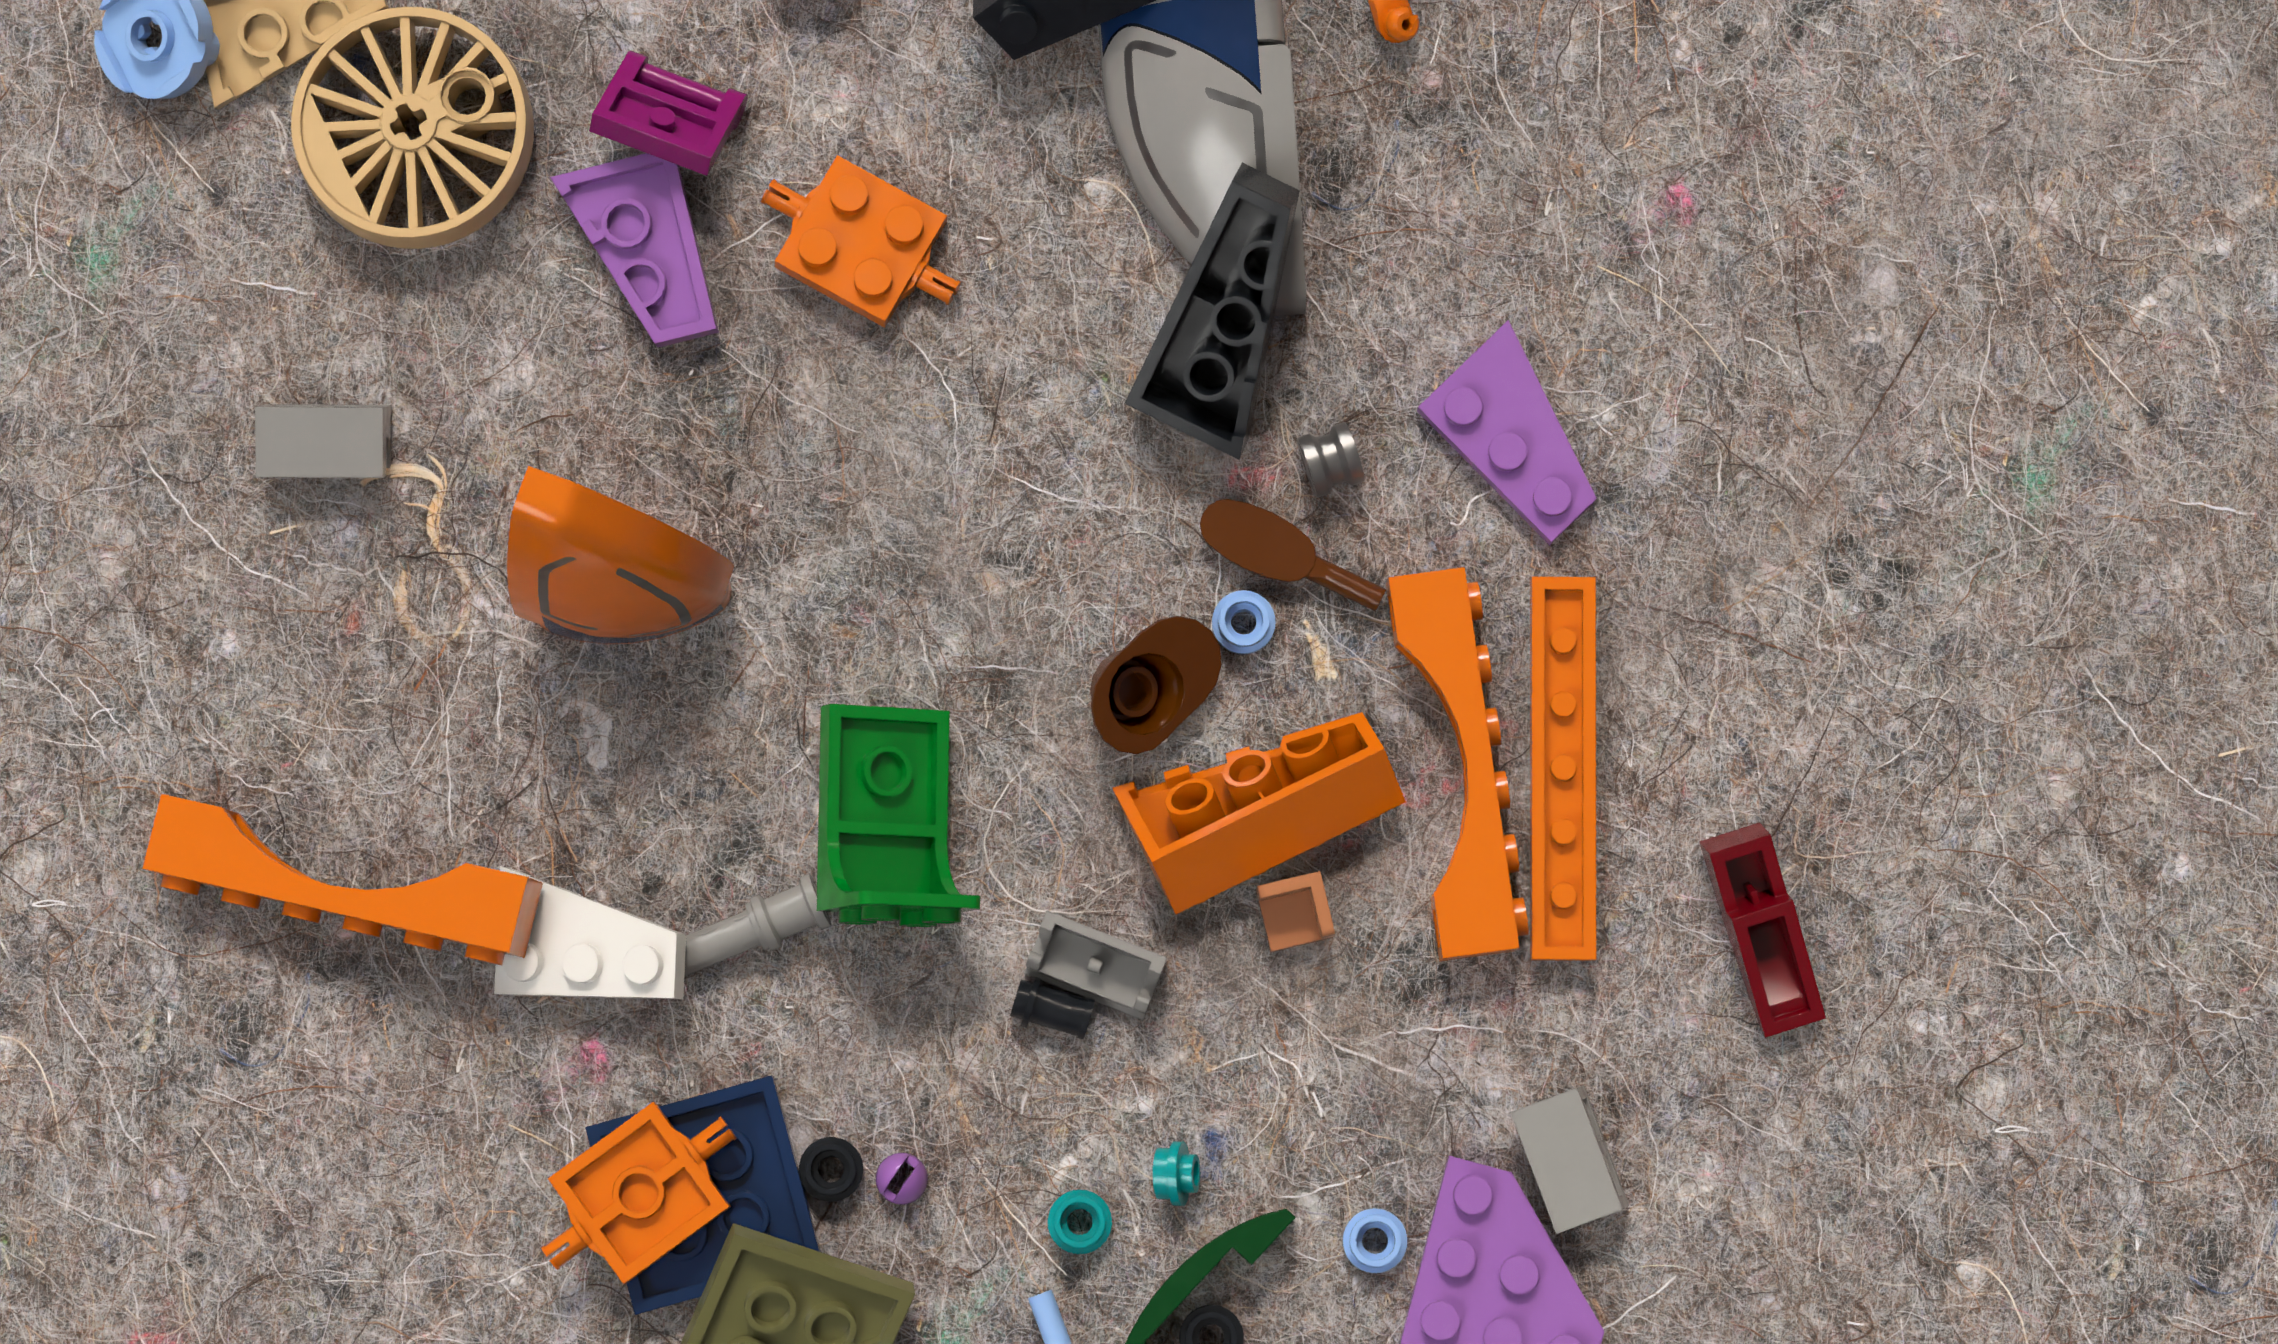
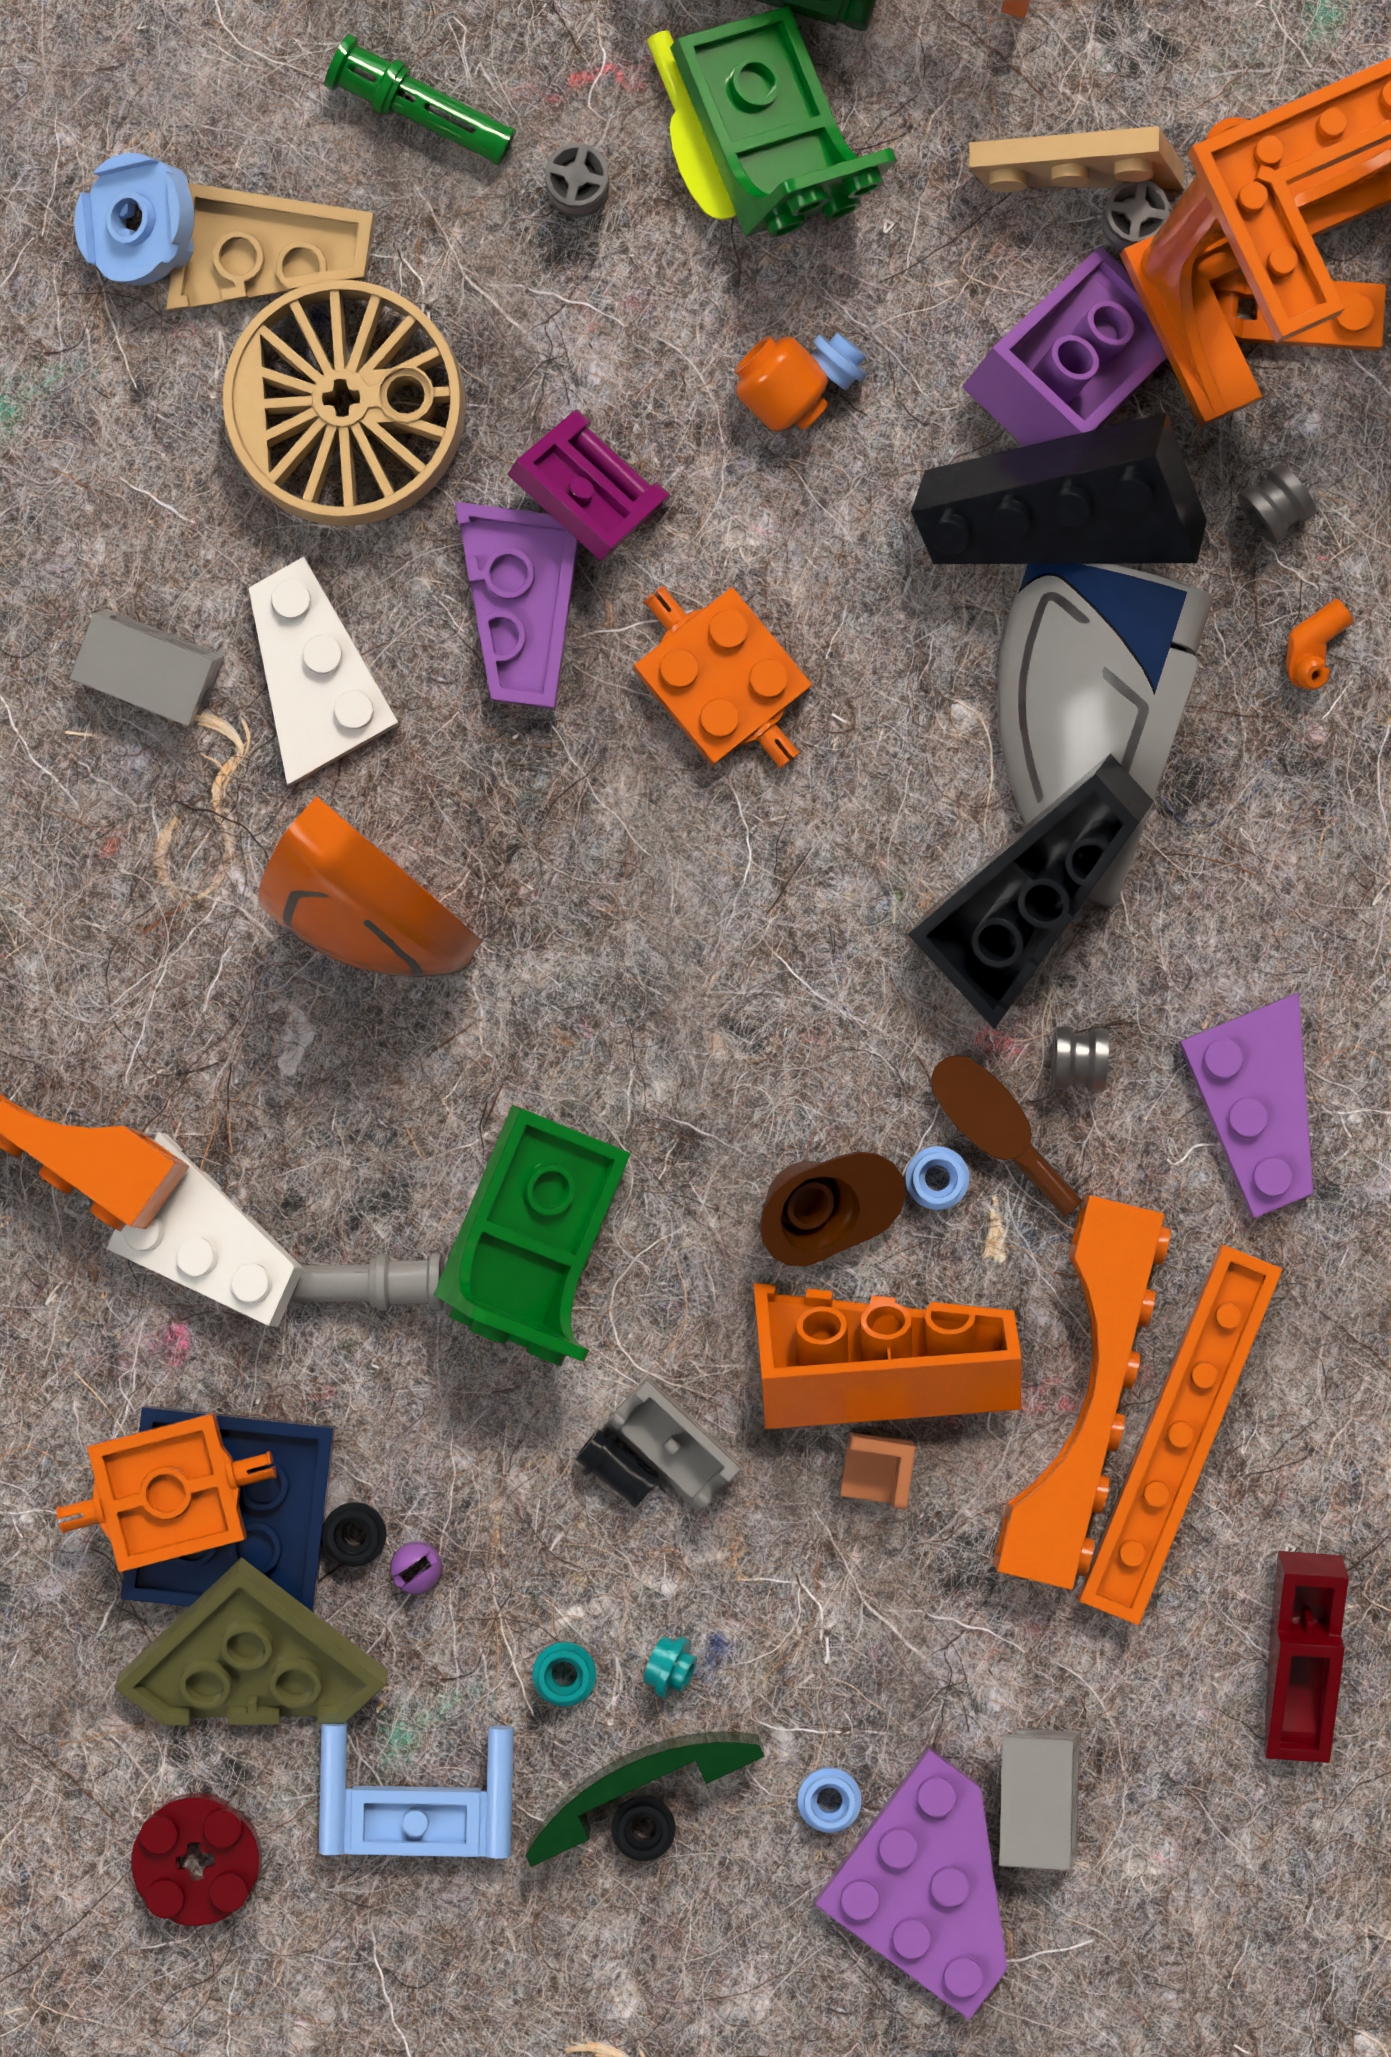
camera: 20 degrees right, 5 degrees up
none -> white wing [249,557,400,787]

